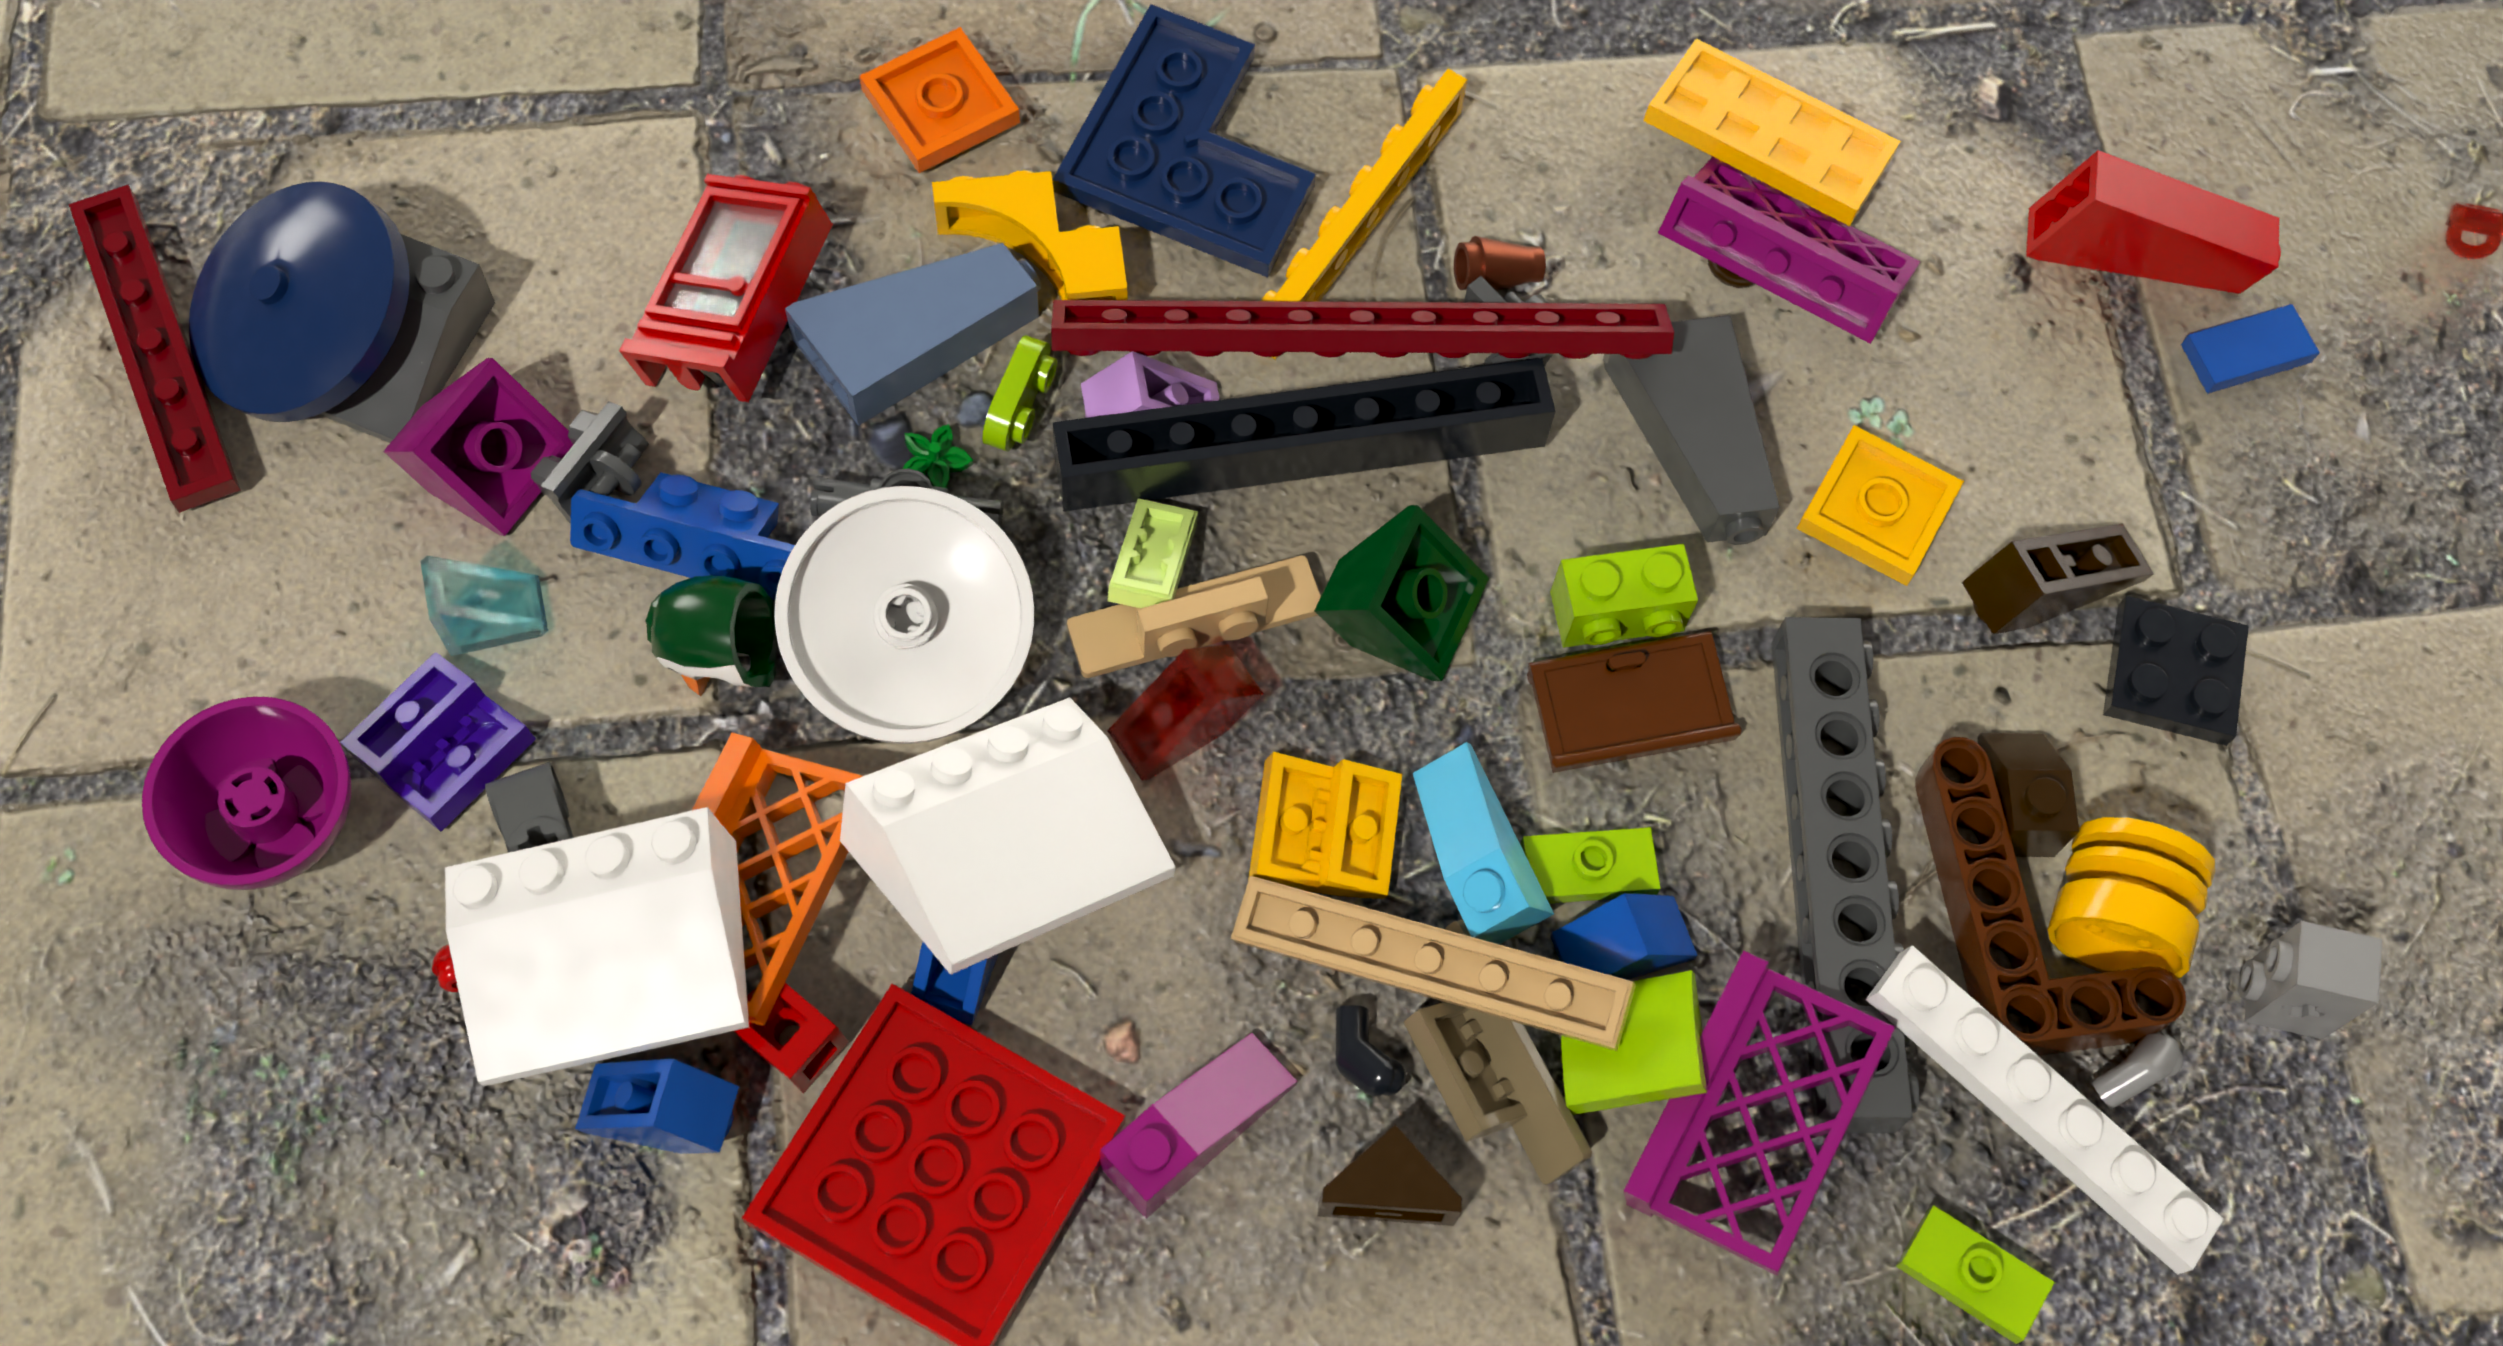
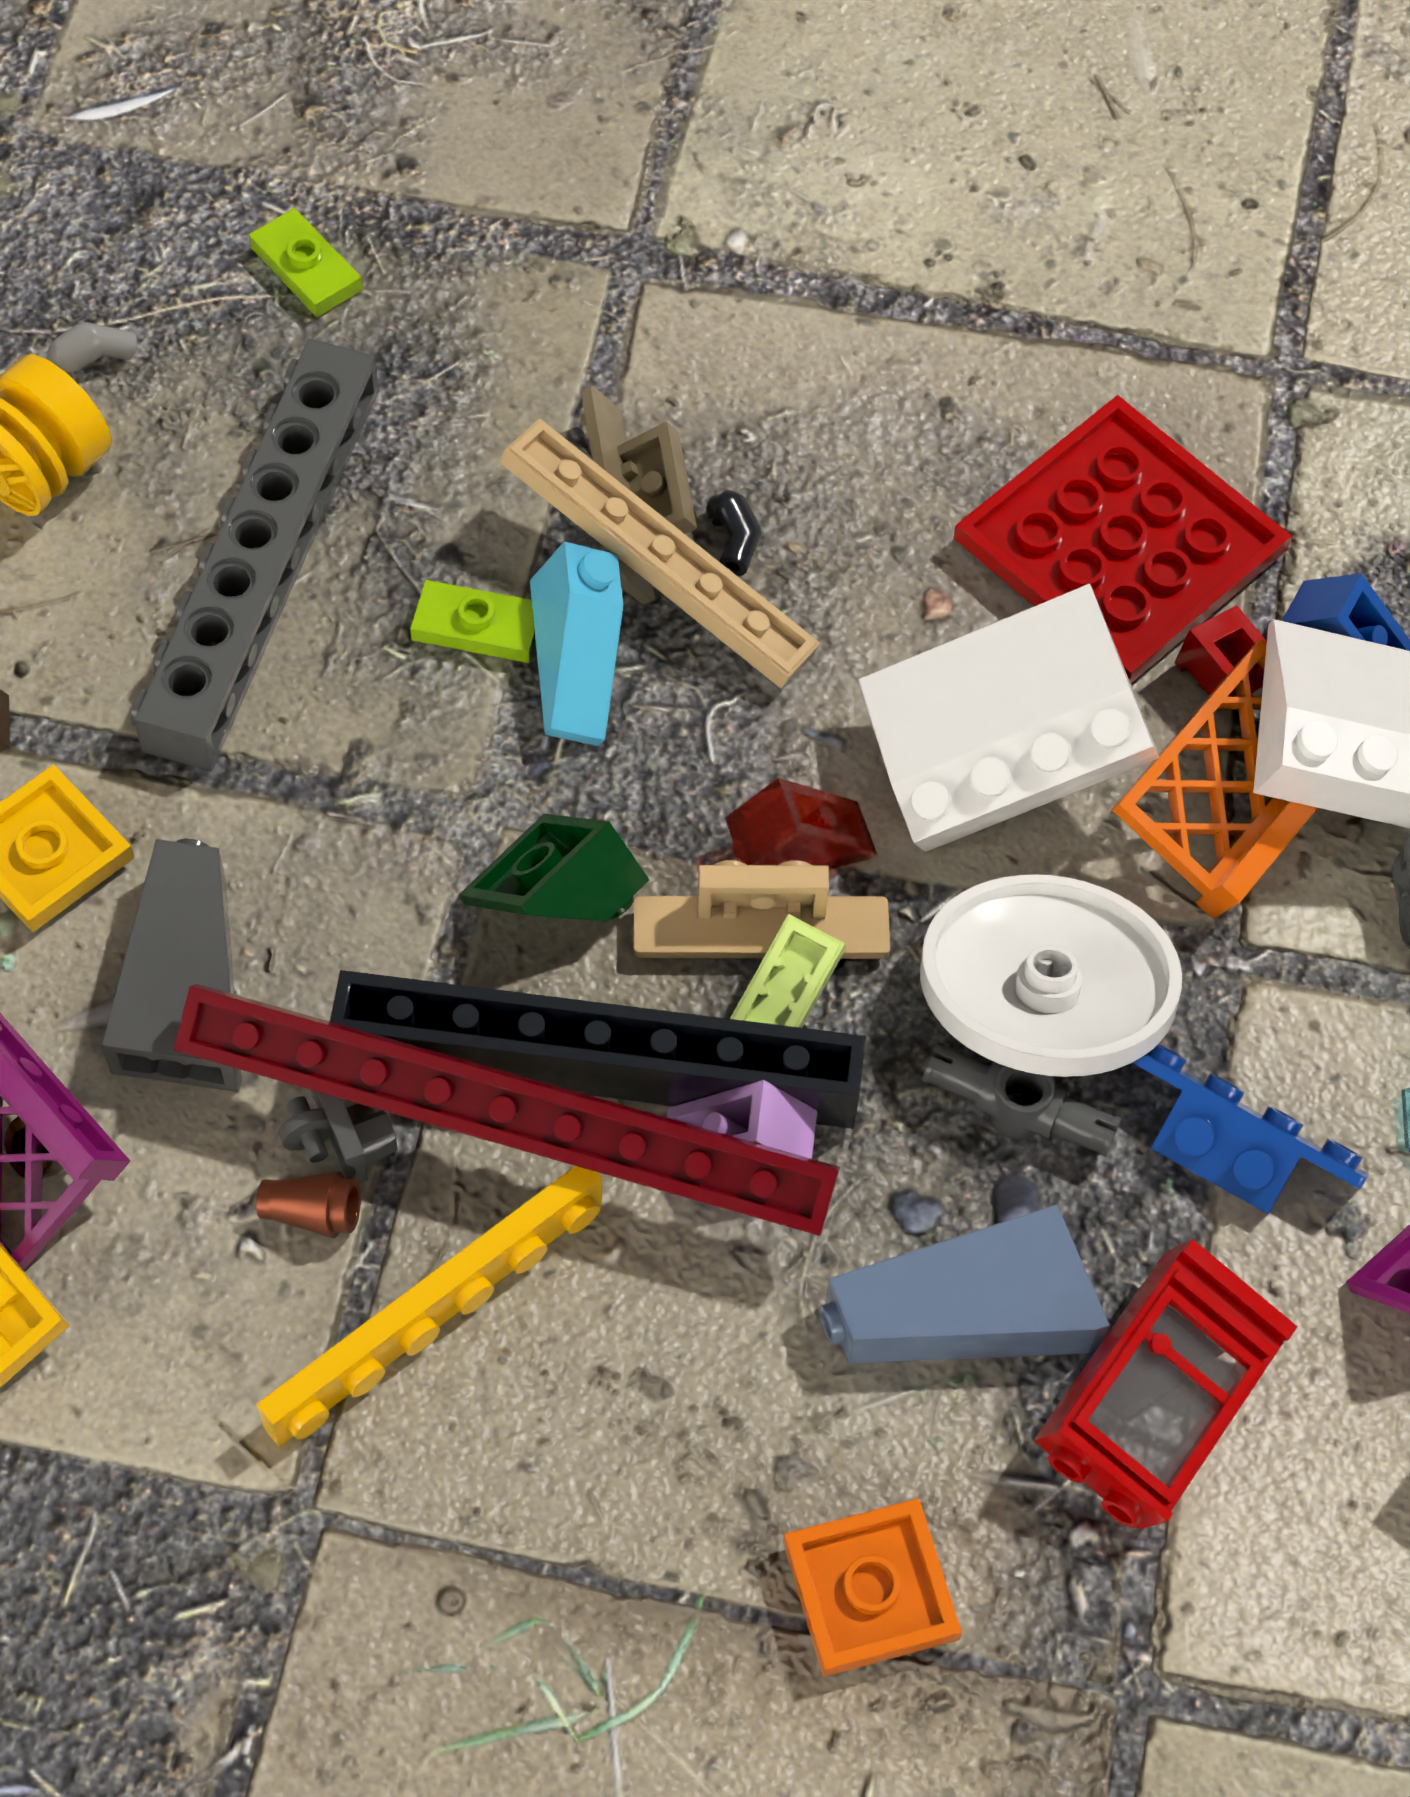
camera: 160 degrees left, 5 degrees down
dark grey hips [531,401,649,523] -> none
dark green piece [645,576,777,696] -> none
green plant [903,424,973,488] -> none
yellow arch [932,170,1127,300] -> none
lime plate [982,335,1057,452] -> none
dark blue plate [1053,4,1316,278] -> none
magenta slope [1100,1033,1297,1219] -> none
yellow slope [1248,752,1402,899] -> none
dark brown slope [1317,1125,1462,1226] -> none
reddish brown door [1527,631,1742,773] -> none
lime brick [1550,544,1698,648] -> none
blue slope [1550,893,1698,980] -> none
lime slope [1561,970,1707,1115] -> none
magenta fence [1623,950,1895,1276] -> none
white plate [1866,945,2224,1275] -> none
reddish brown beam [1915,737,2186,1056] -> none
dark brown slope [1977,733,2079,857] -> none

